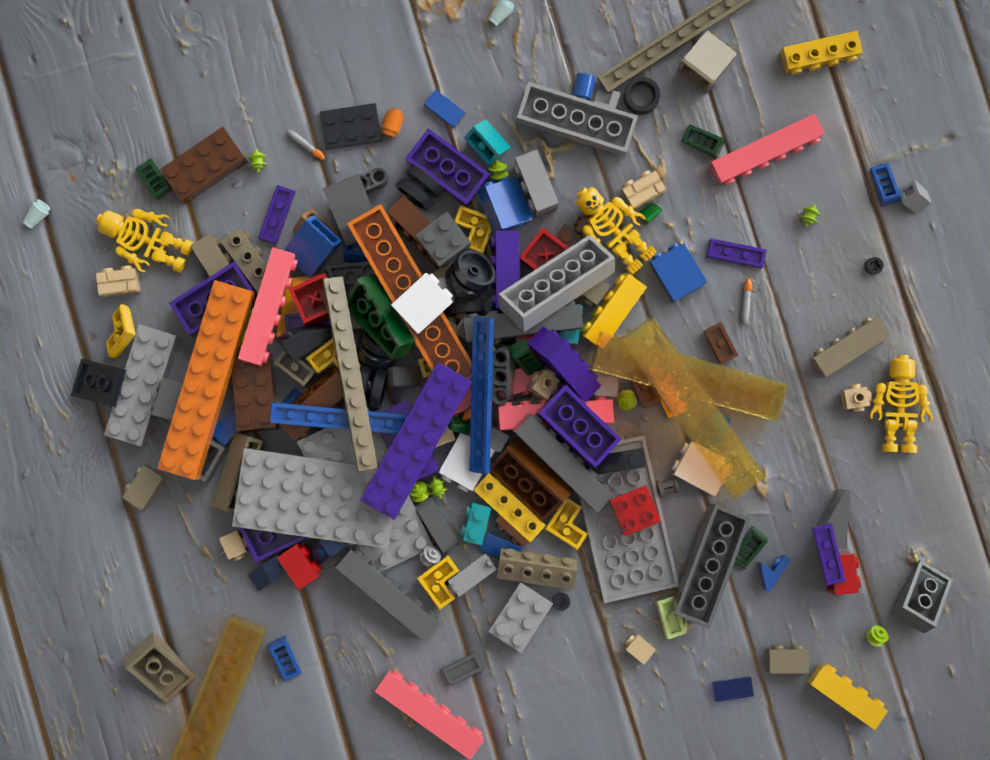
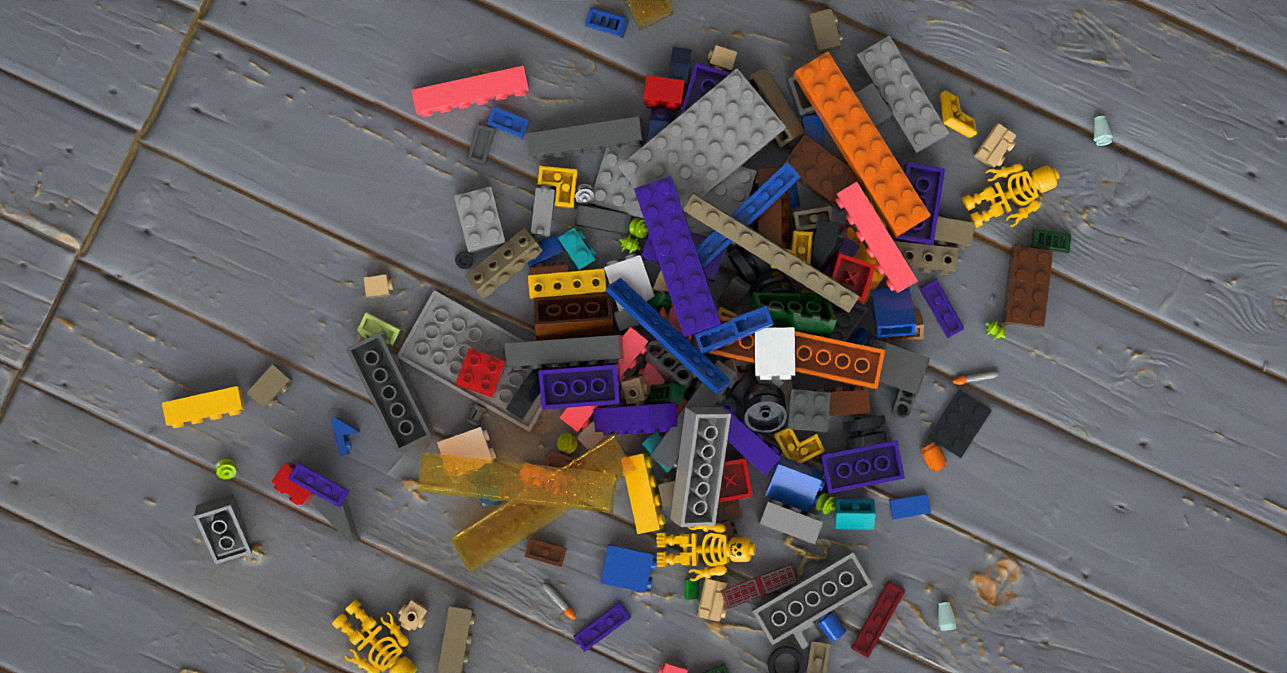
camera: 135 degrees right, 0 degrees up
black plate [71,359,126,407] -> none
yellow brick [545,498,588,550] -> none
clear blue tile [712,676,754,702] -> none
dark green slope [734,526,768,570] -> none
none -> blue plate [487,107,530,139]
none -> blue slope [695,306,774,355]
none -> tile [721,564,798,609]
none -> dark red tile [851,581,905,658]

